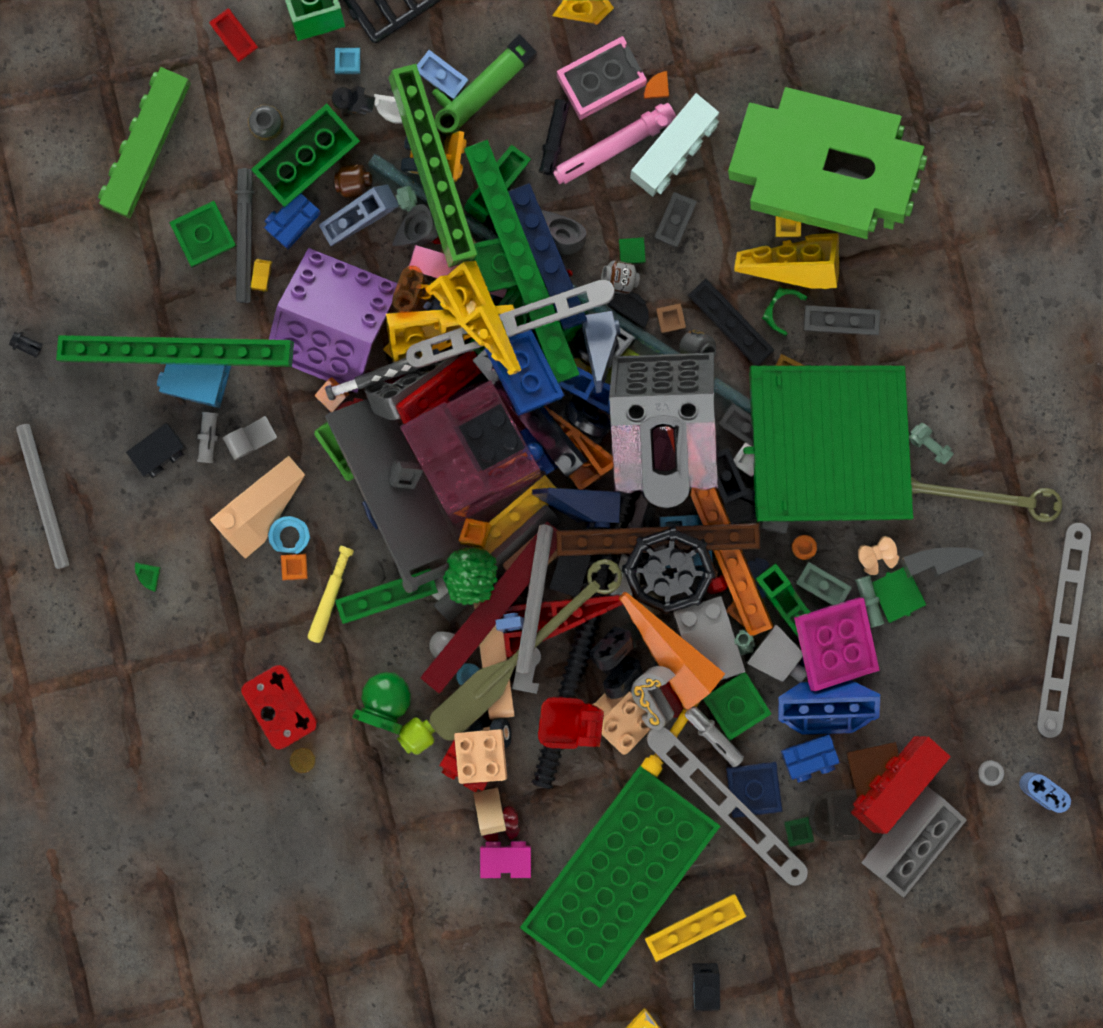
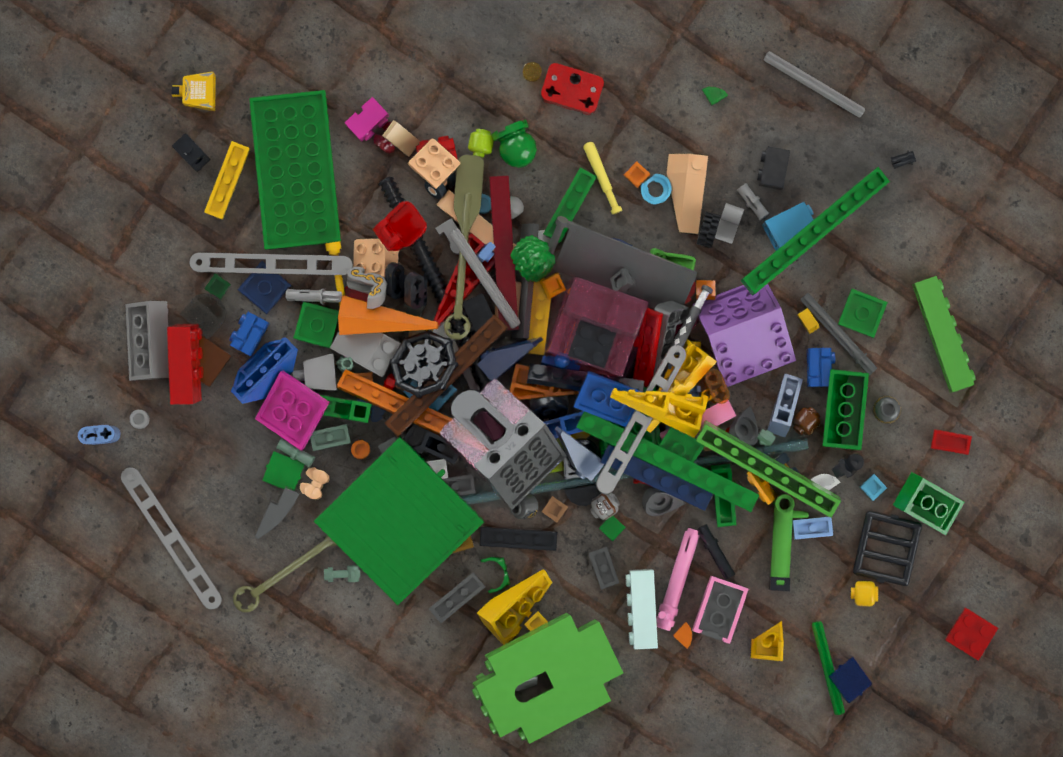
camera: 145 degrees right, 0 degrees up
none -> black tyre [696,211,721,248]

